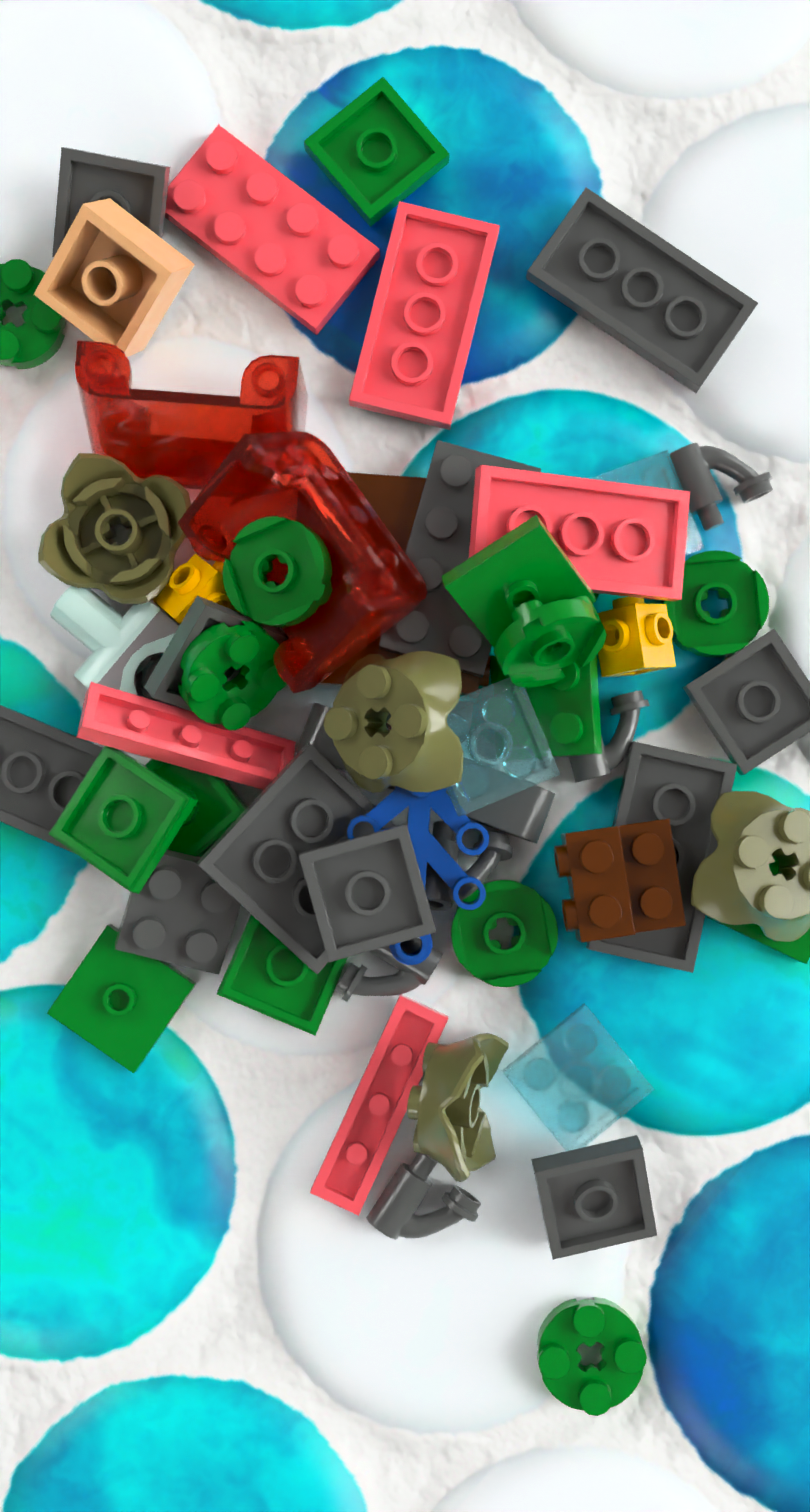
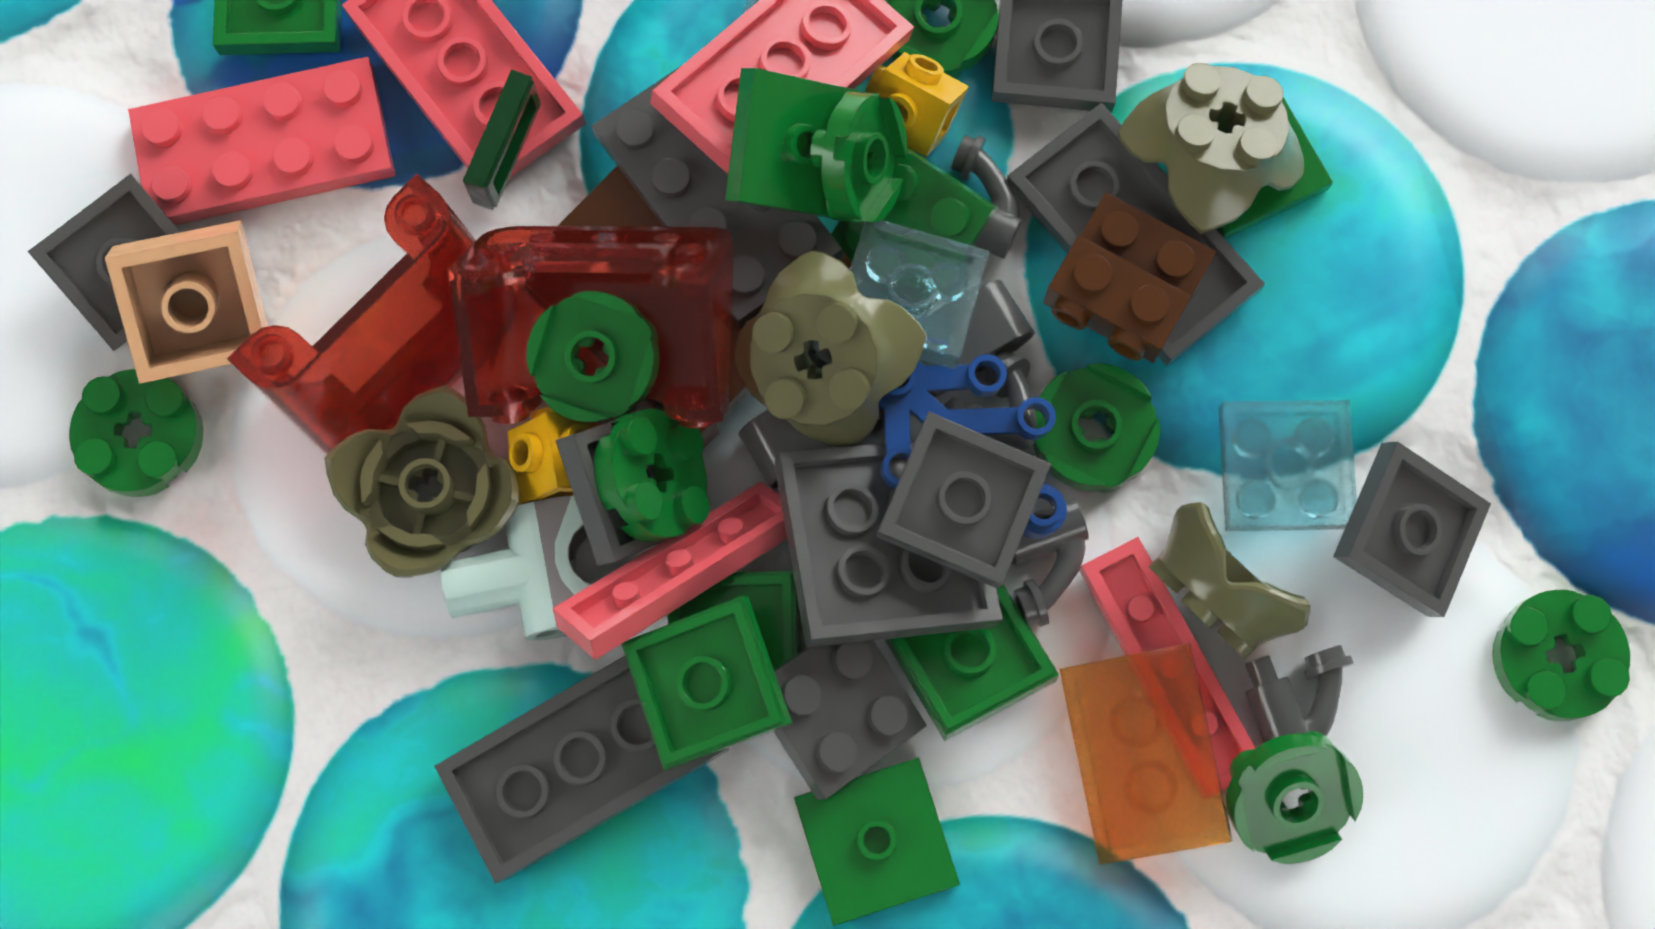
camera: 55 degrees left, 10 degrees down
none -> dark green tile [462,69,541,210]
none -> clear orange tile [1059,643,1233,865]
none -> green plate [1226,731,1363,864]

